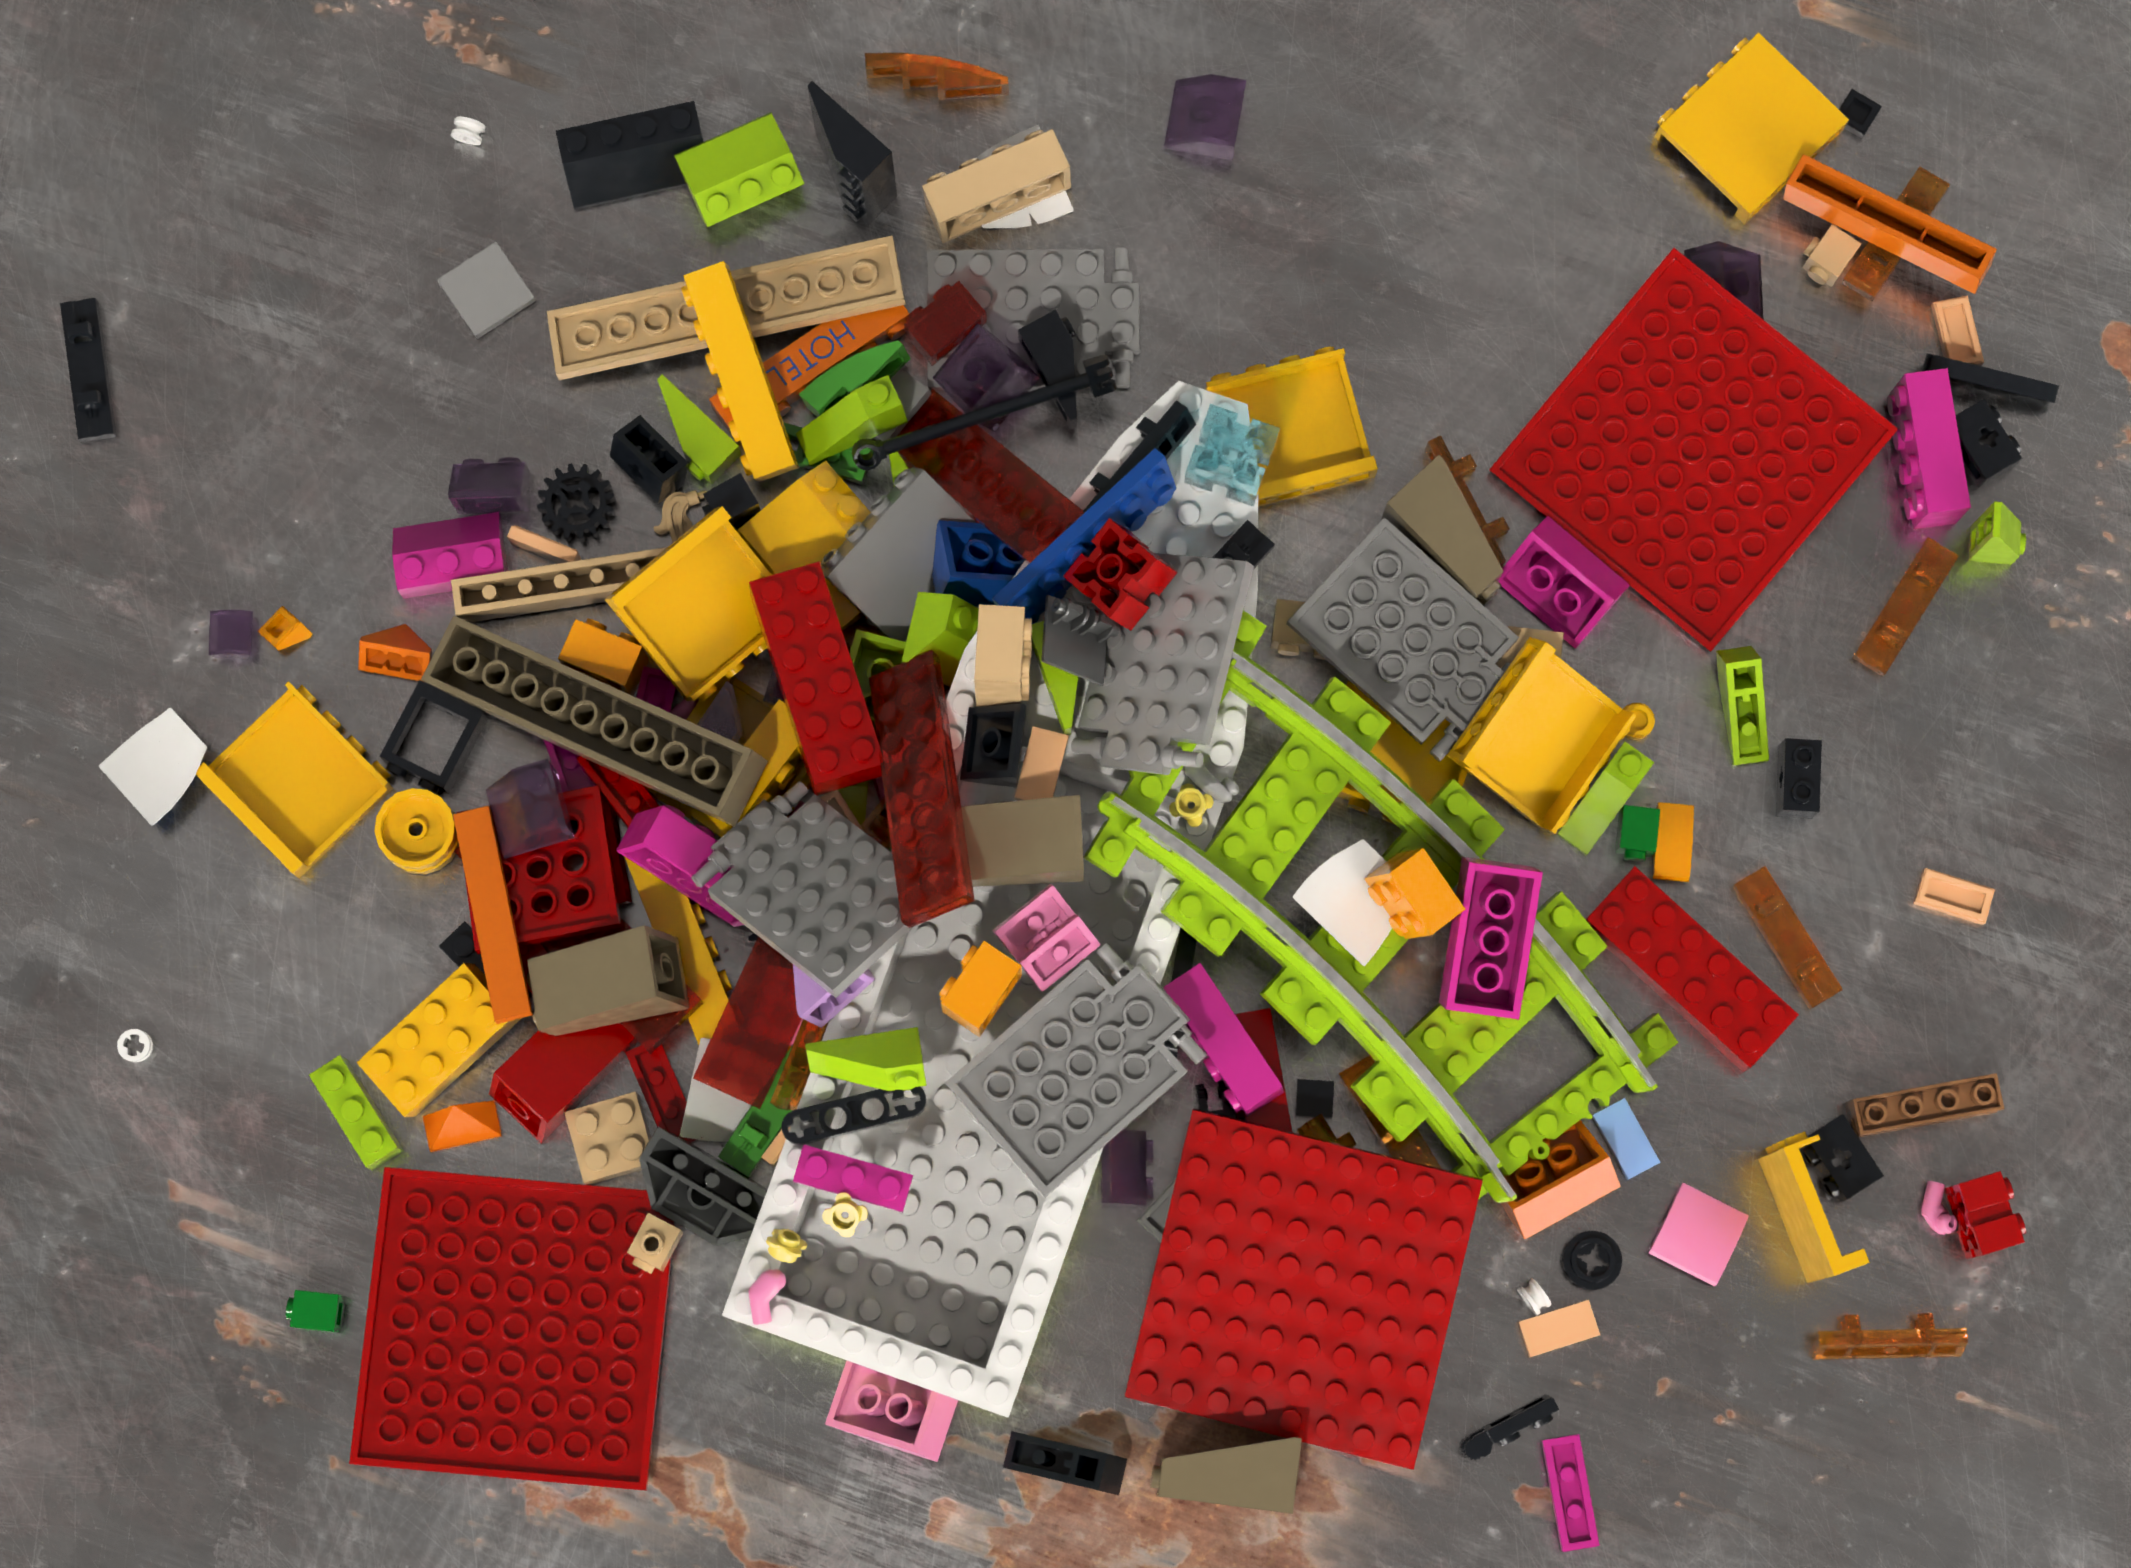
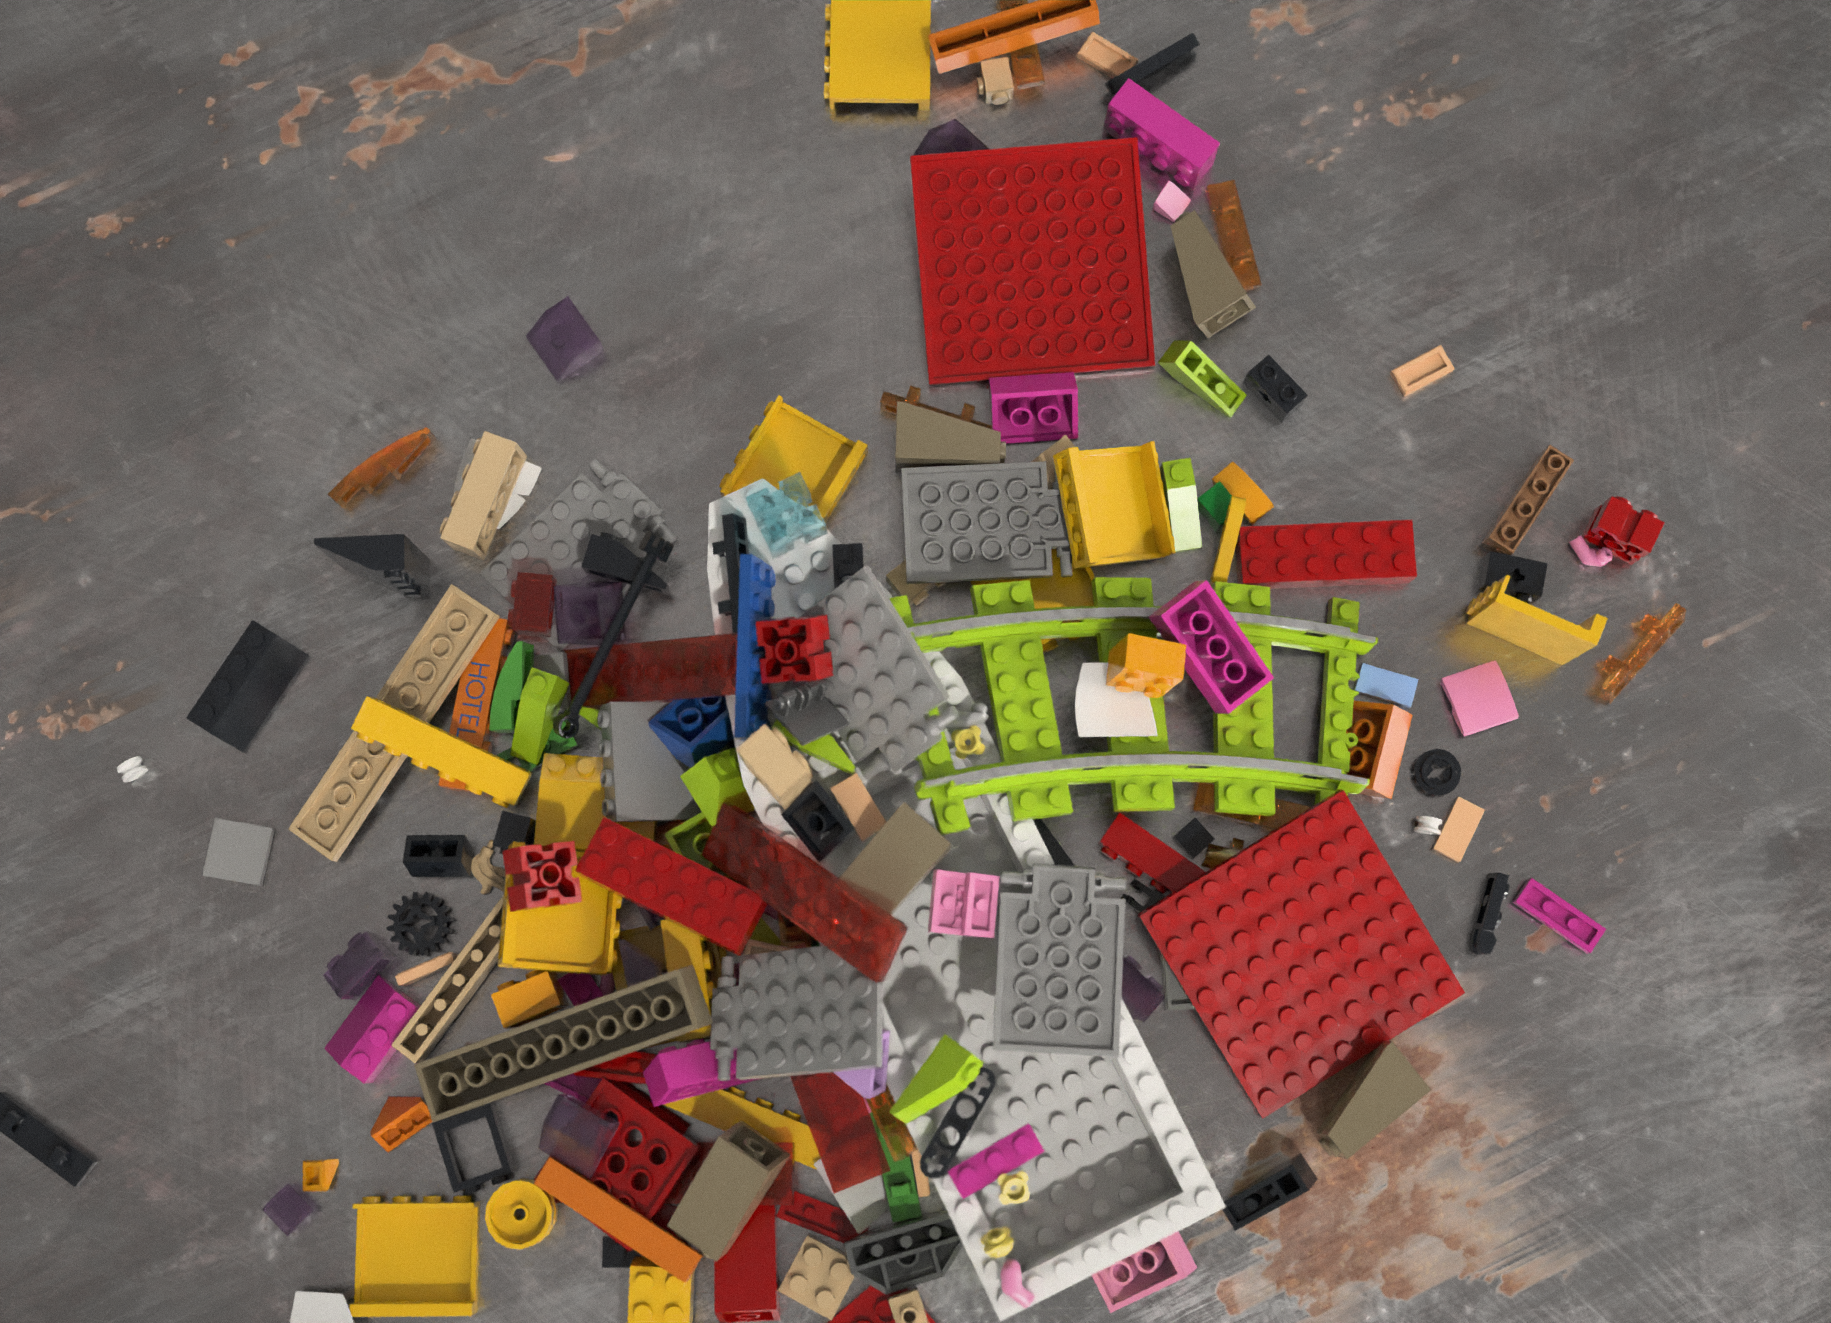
camera: 45 degrees left, 0 degrees up
lime slope [657,374,742,484] -> none
lime slope [674,112,805,227] -> none
light orange brick [939,941,1022,1037] -> none
dark pink brick [1163,963,1284,1117] -> none
yellow tile [1623,703,1655,740] -> none
clear orange hinge [1732,866,1843,1009] -> none
black brick [1956,399,2023,488] -> none
lime slope [1969,501,2026,565] -> none
none -> red brick [503,841,582,912]
none -> bright pink slope [1153,181,1191,223]
none -> dark tan slope [1171,210,1256,338]
none -> yellow beam [1209,496,1246,585]

